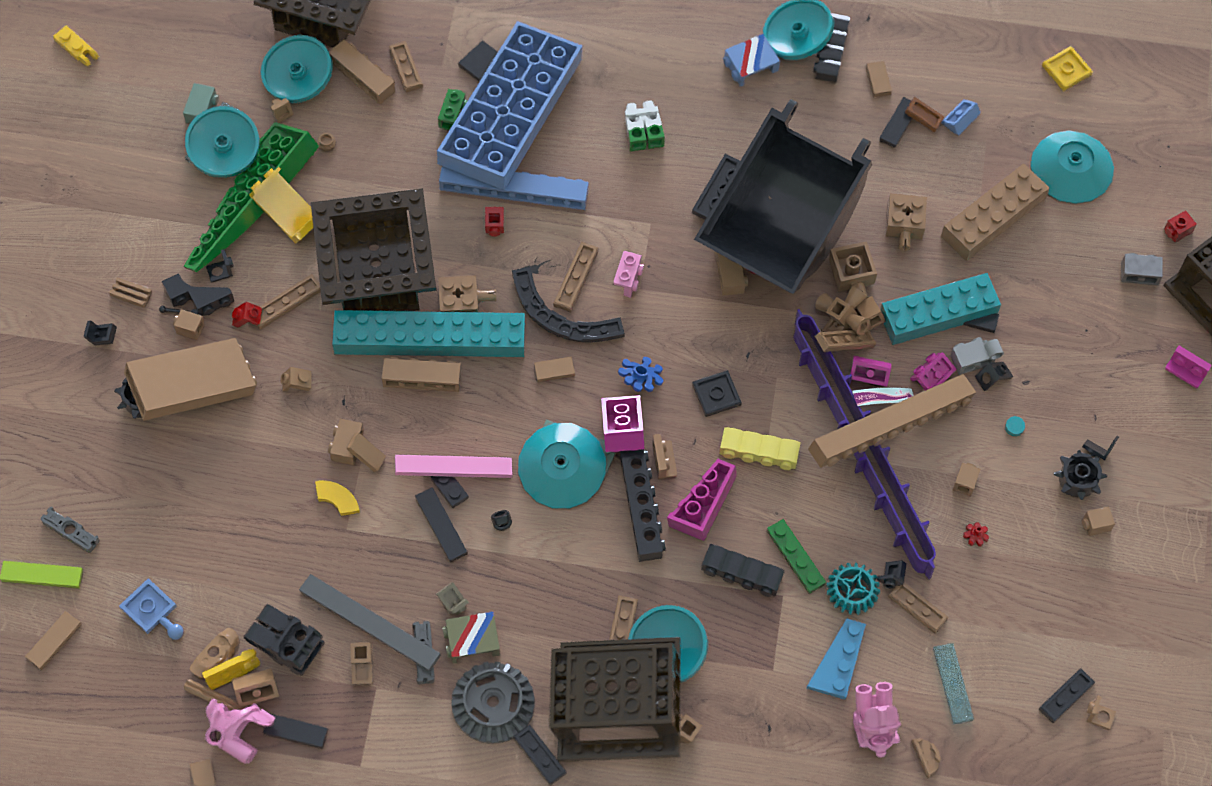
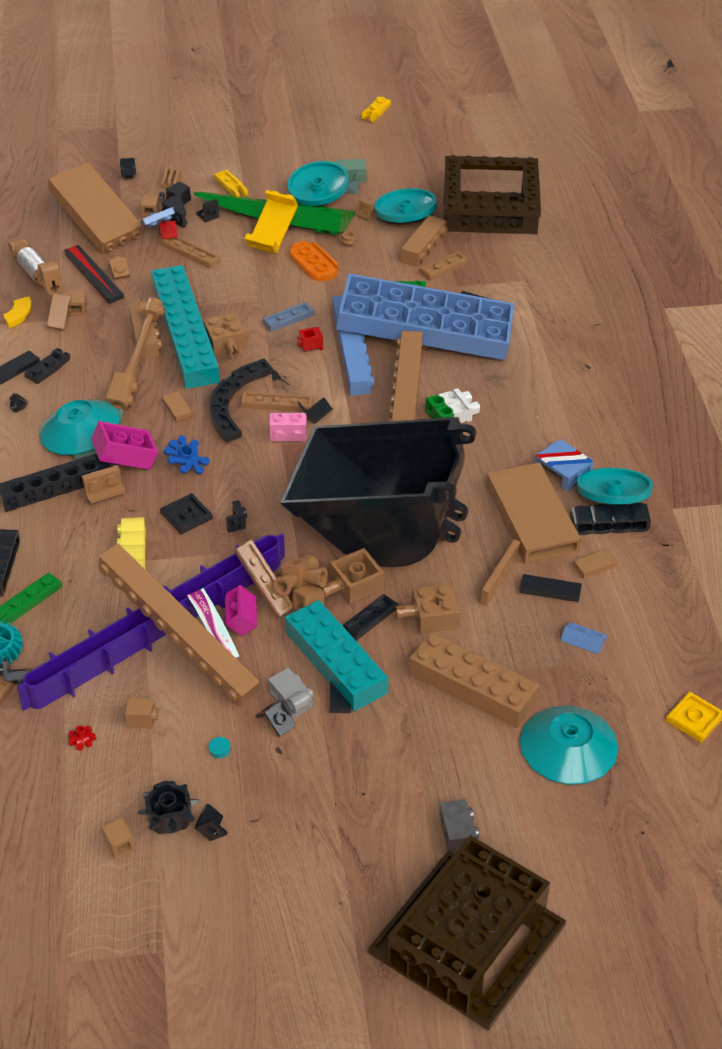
camera: 75 degrees right, 20 degrees down
dark brown plate [311,188,437,311] -> none
bright pink tile [395,455,512,478] -> none
dark pink wedge [667,459,737,541] -> none
dark orange tile [904,97,944,132] -> none
dark pink bracket [910,352,957,391] -> none
red brick [1164,210,1197,243] -> none
dark pink bracket [1165,345,1212,388] -> none
none -> medium nougat piece [8,238,63,296]
none -> black tile [64,245,124,304]
none -> medium nougat bar [106,297,165,411]
none -> medium blue plate [140,207,175,228]
none -> yellow hinge [214,170,248,198]
none -> black bracket [226,500,247,533]
none -> sand blue tile [262,302,314,332]
none -> orange tile [290,241,338,281]
none -> black bracket [297,397,333,424]
none -> black tile [342,594,398,641]
none -> medium nougat brick [389,331,423,421]
none -> medium nougat tile [480,539,520,606]
none -> medium nougat brick [486,462,581,564]

